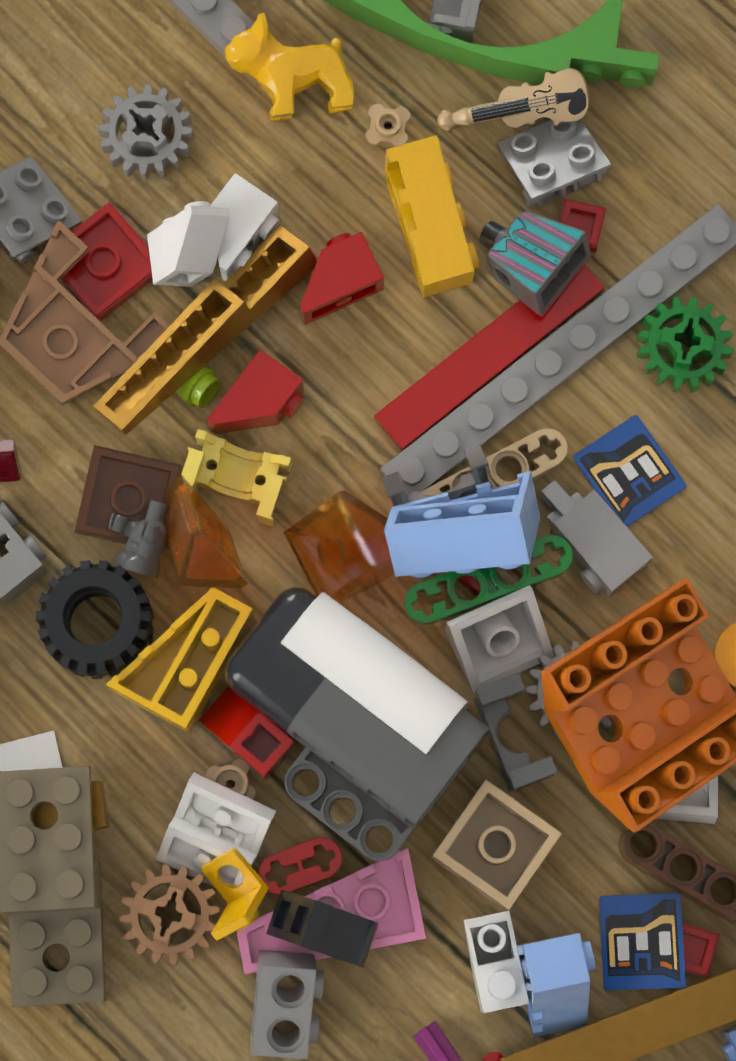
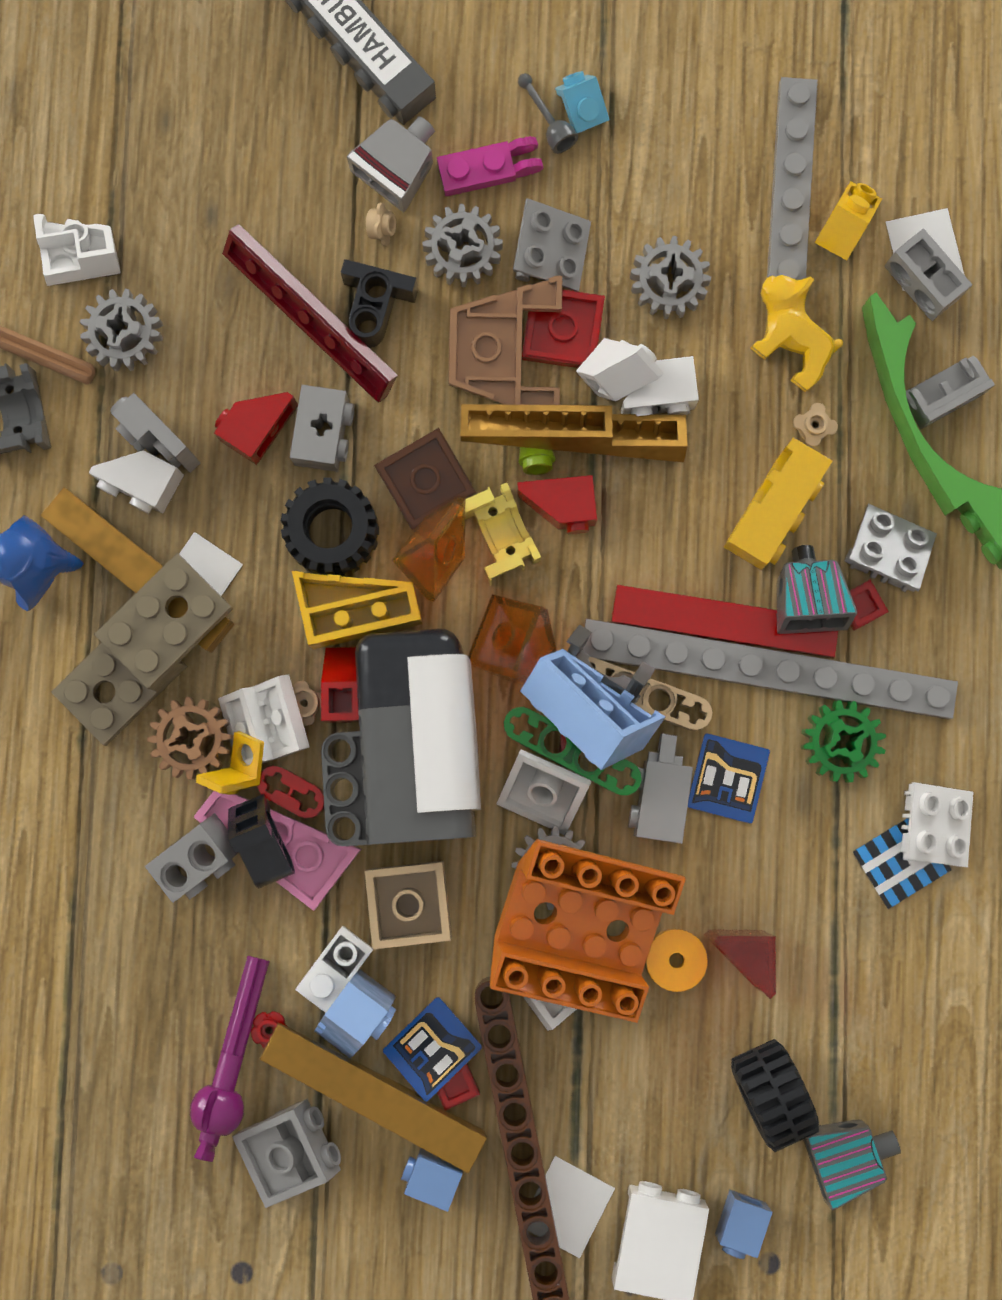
camera: 50 degrees right, 5 degrees up
dark grey piece [108,500,168,578] -> none
red slope [300,232,384,325] -> none
tan piece [437,68,590,131] -> none
dark grey piece [474,673,558,792] -> none

